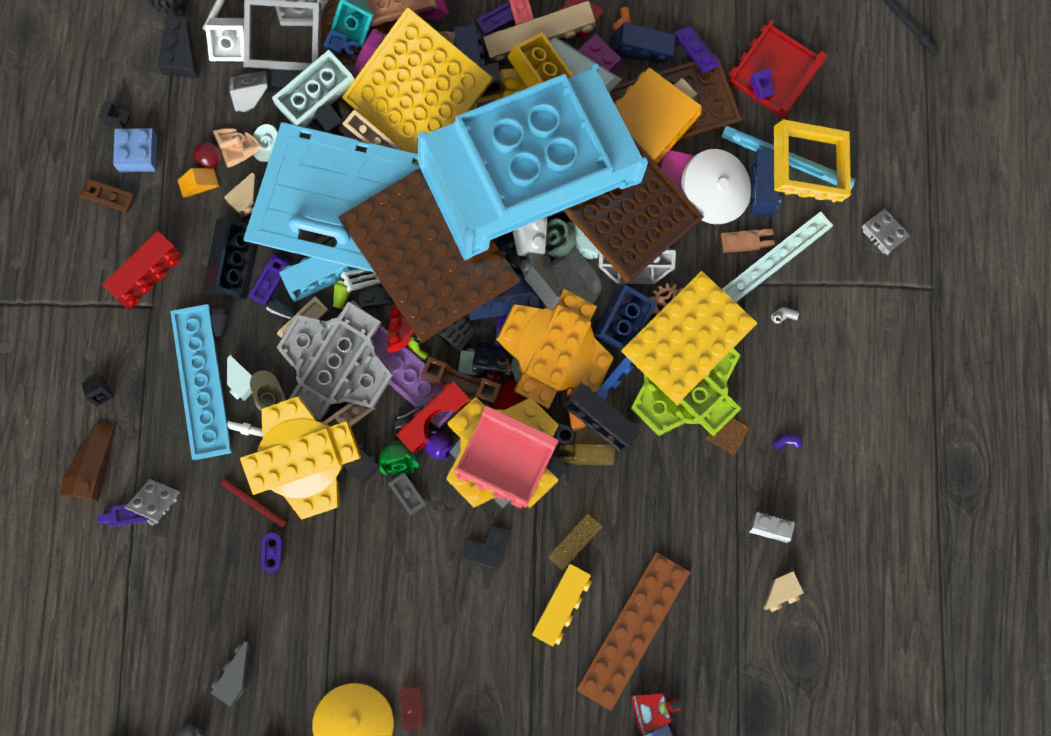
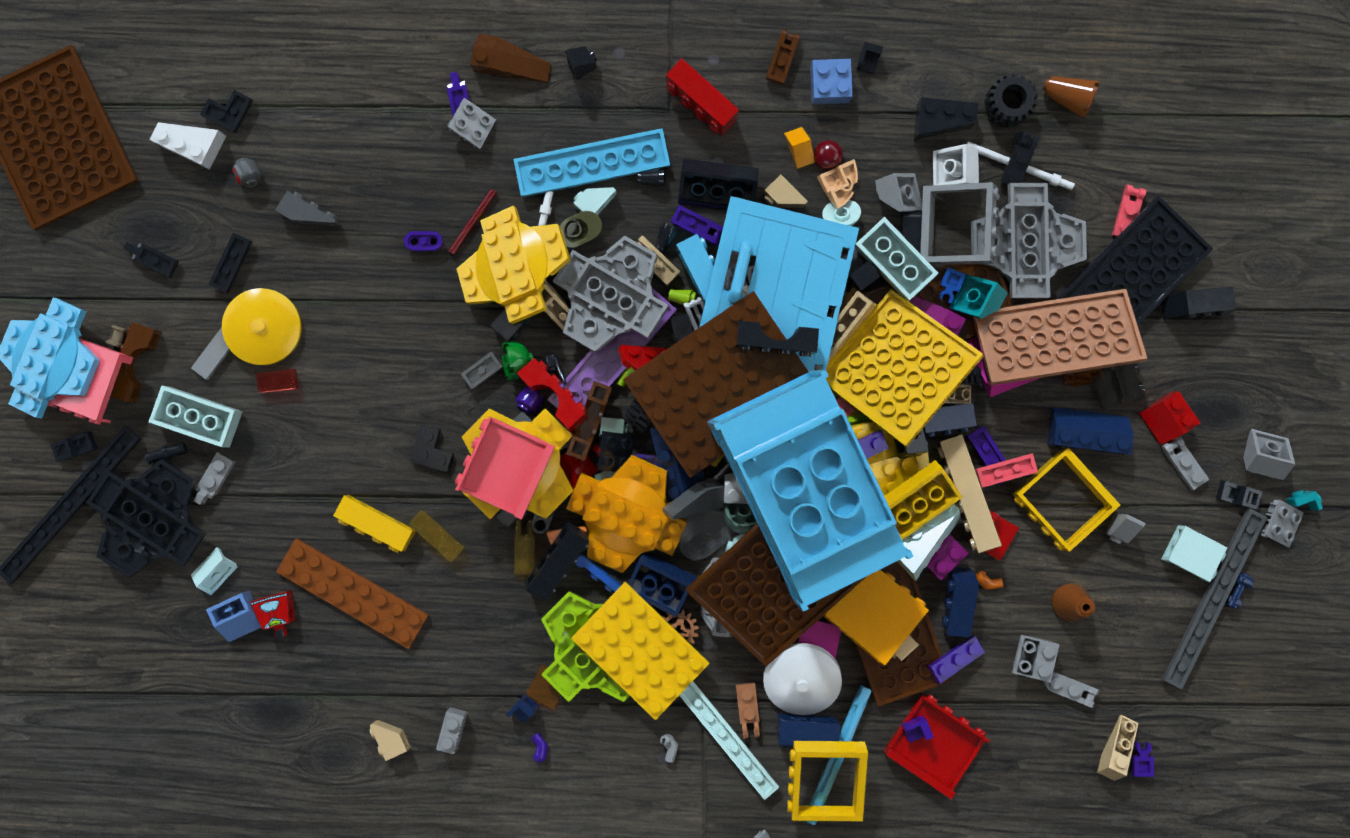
camera: 90 degrees right, 10 degrees up
none -> dark blue panel [506,693,539,723]
none -> black arch [735,321,819,357]

